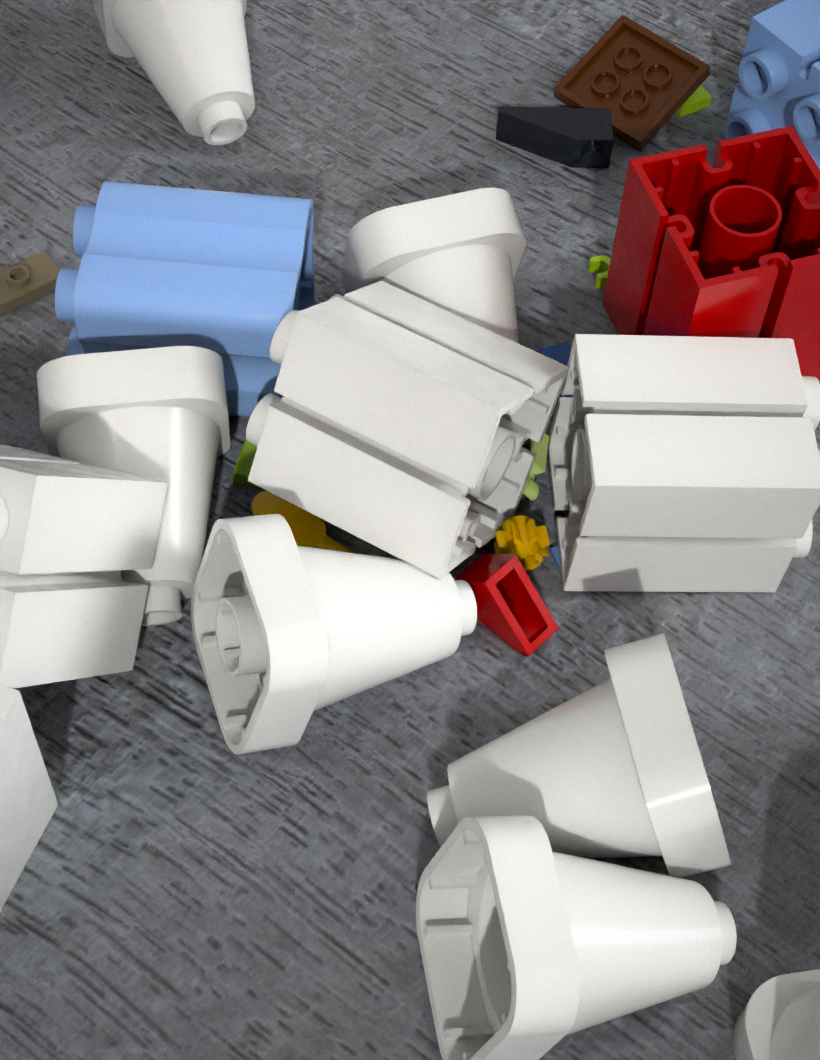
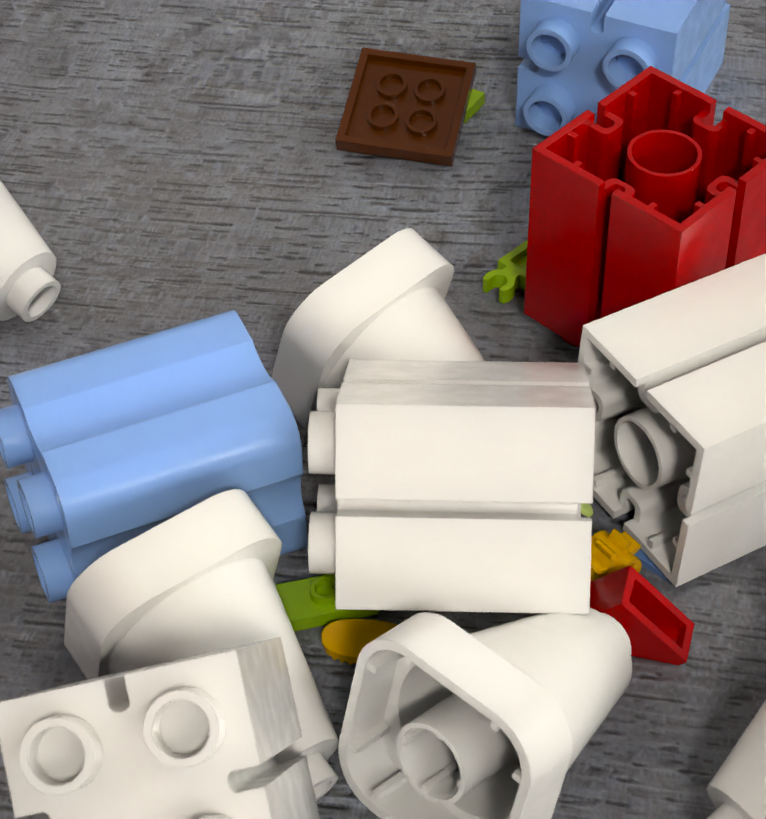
camera: 25 degrees left, 10 degrees down
black slope [496,106,614,168] -> none

